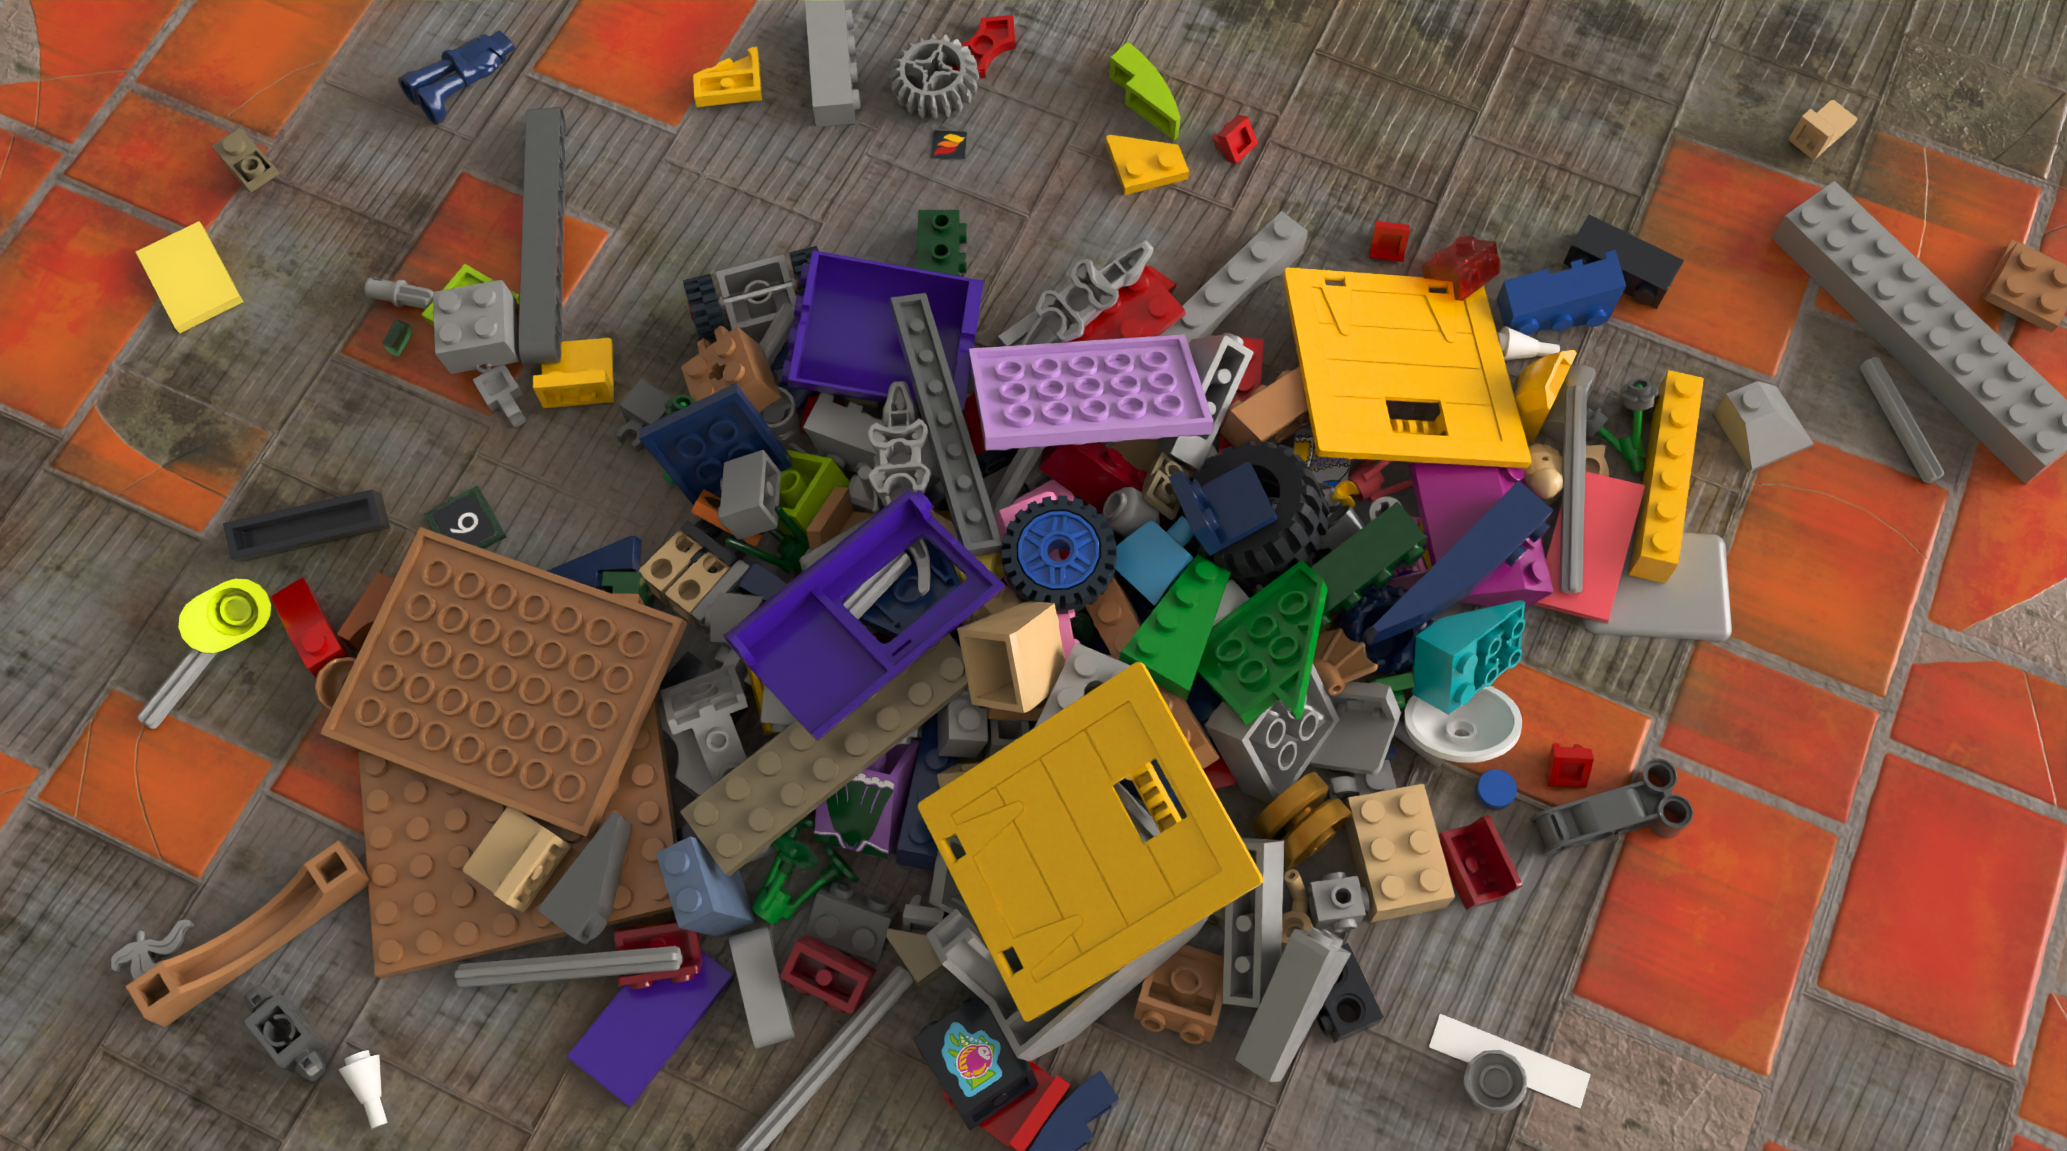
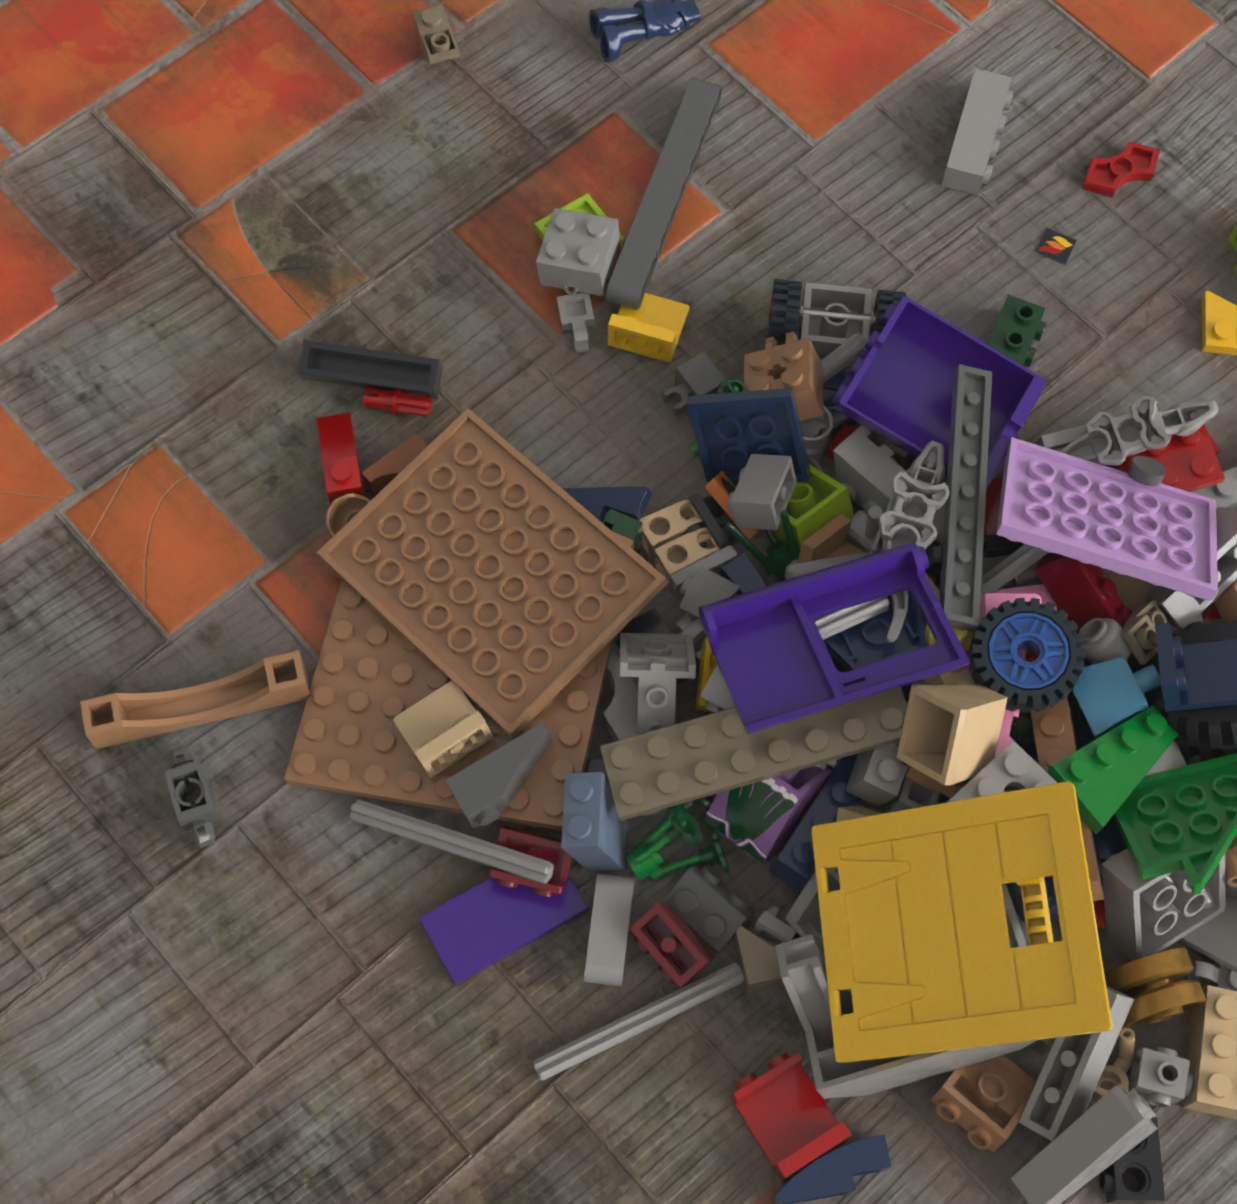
camera: 20 degrees right, 0 degrees up
light grey piece [111,919,194,979] -> none
light yellow tile [136,221,244,334] -> none
light grey axle [137,648,218,729] -> none
neon yellow piece [178,578,271,653] -> none
white cone [339,1050,388,1129] -> none
light grey axle [365,276,433,309] -> none
clear green piece [382,320,412,357] -> none
piece [424,486,507,549] -> none
yellow wing [693,47,762,107] -> none
light grey gear [890,34,979,120] -> none
black panel [913,996,1039,1131] -> none
none -> red axle [363,387,432,417]
none -> dark grey tile [1128,456,1167,486]

